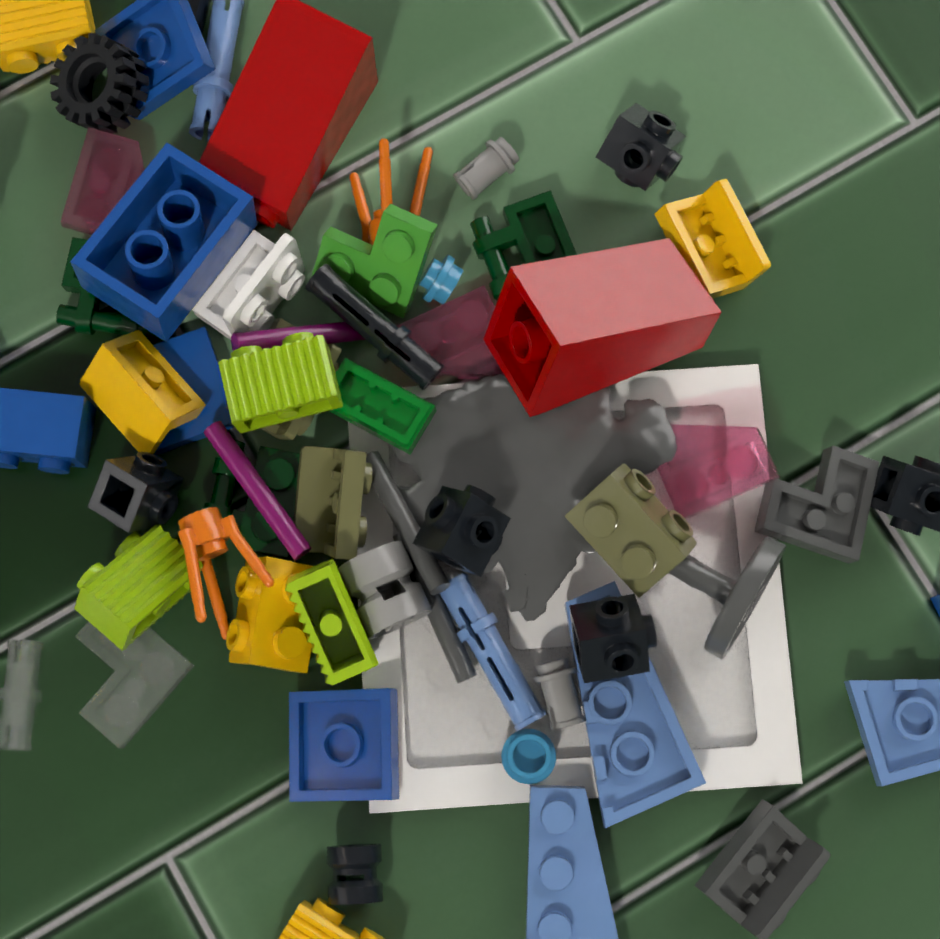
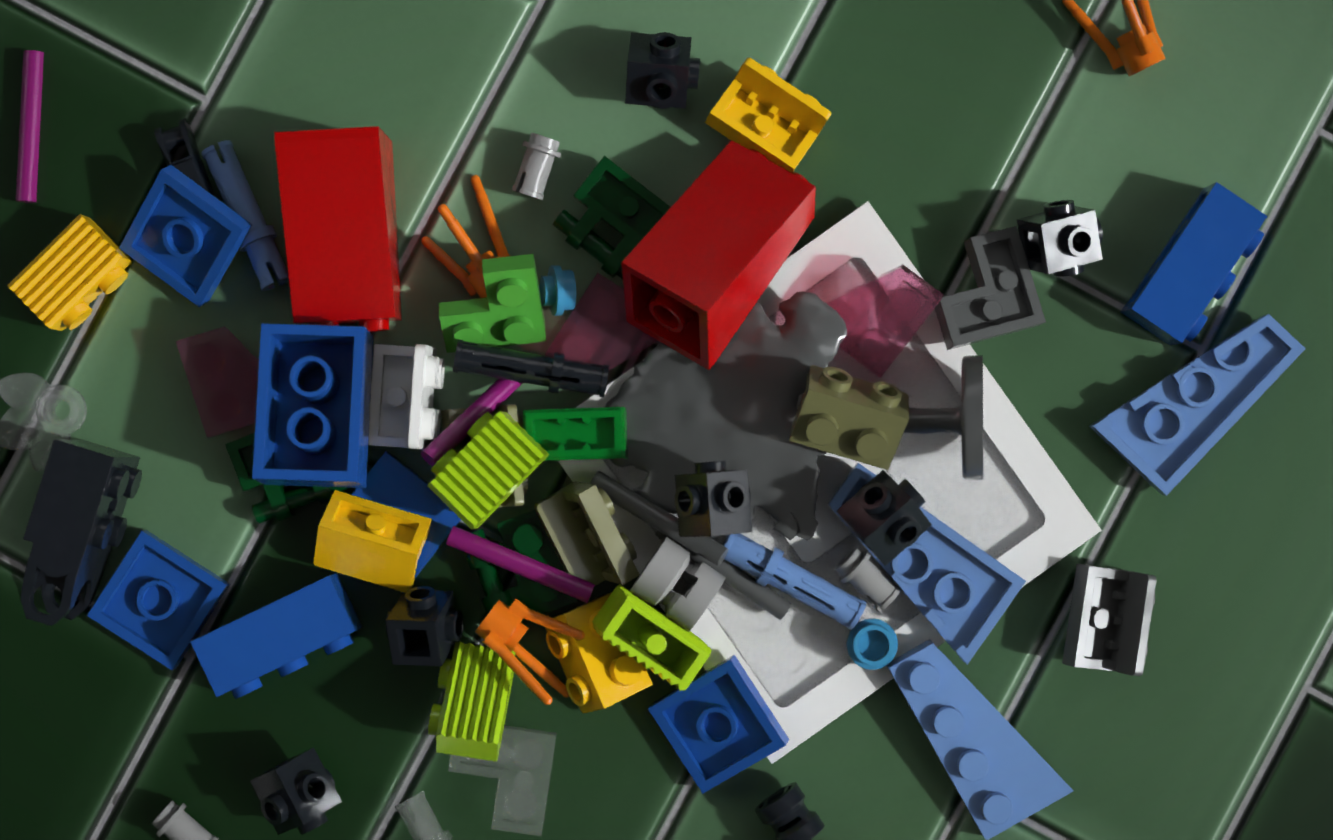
camera: 25 degrees left, 10 degrees up
black tyre [50,33,149,134] -> none

